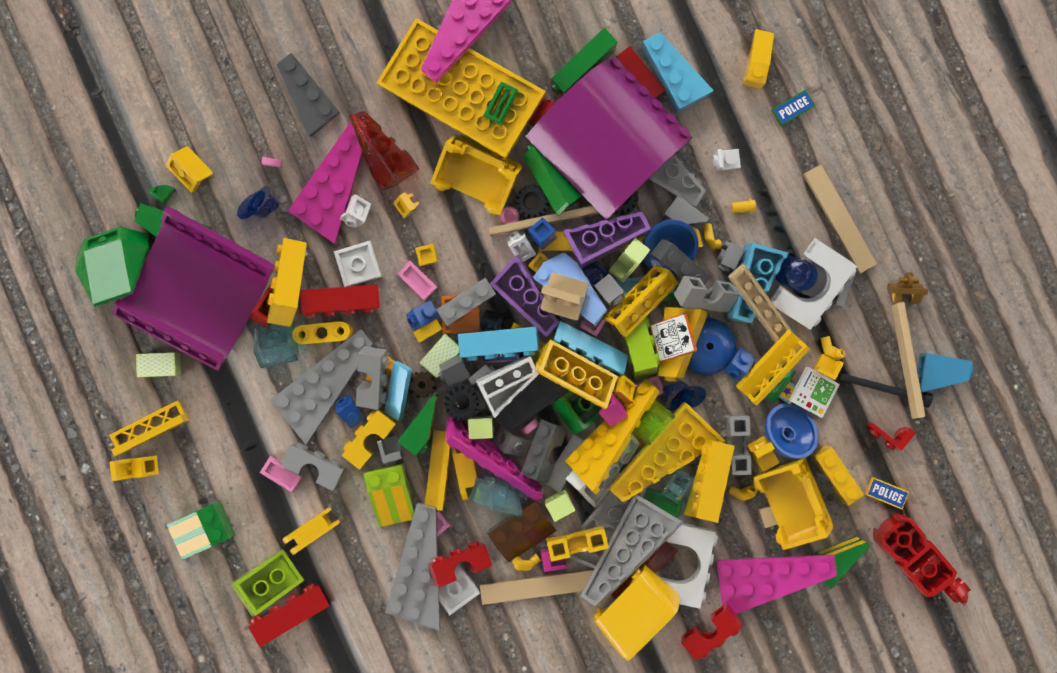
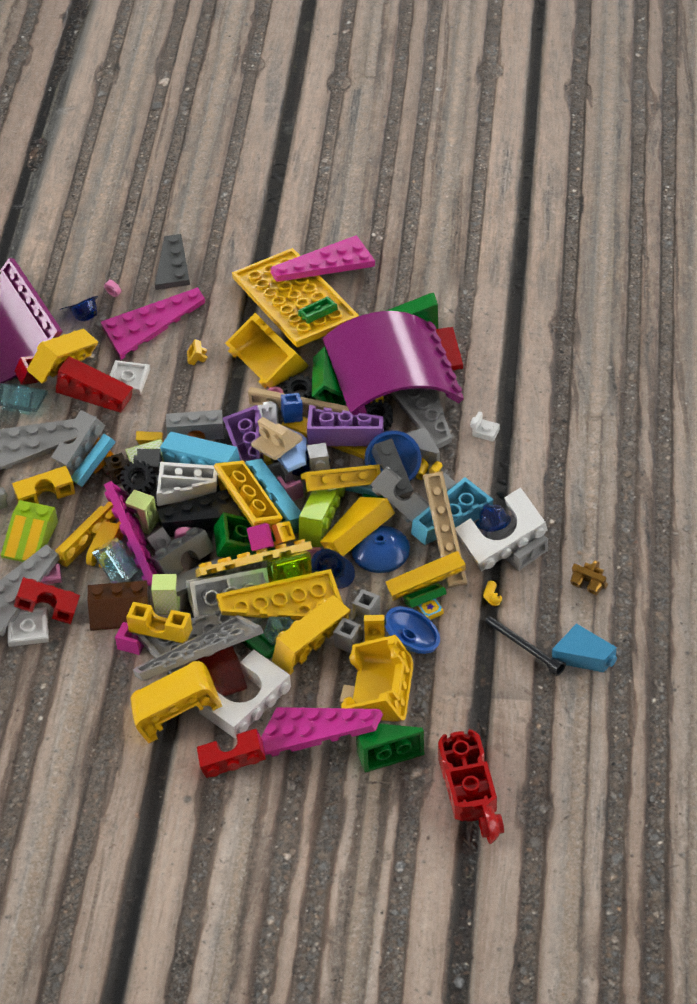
camera: 30 degrees right, 40 degrees down
yellow panel [165,146,213,193] -> none
yellow piece [292,322,353,344] -> none
blue bracket [334,394,366,428] -> none
white bracket [340,194,371,228] -> none
clear red wedge [349,111,419,191] -> none
light grey panel [377,435,404,464] -> none
bright pink tile [397,261,438,301] -> none
green slope [397,394,440,456] -> none
blue bracket [406,300,440,331] -> none
yellow tile [415,243,438,267] -> none
tan tile [480,569,594,605] -> none
yellow arm [512,553,542,571] -> none
yellowish green panel [609,238,650,283] -> none
medium azure wedge [641,32,714,114] -> none
tile [650,313,697,362] -> none
blue bracket [724,347,756,381] -> none
yellow arm [727,485,757,501] -> none
yellow pin [731,199,756,215] -> none
yellow slope [742,29,774,89] -> none
tile [771,90,815,126] -> none
white tile [789,367,840,418] -> none
tan tile [803,165,877,274] -> none
yellow arch [810,445,864,506] -> none
yellow panel [813,354,844,380] -> none
tile [865,477,909,509] -> none
red bracket [866,423,916,451] -> none
tan tile [891,302,925,419] -> none

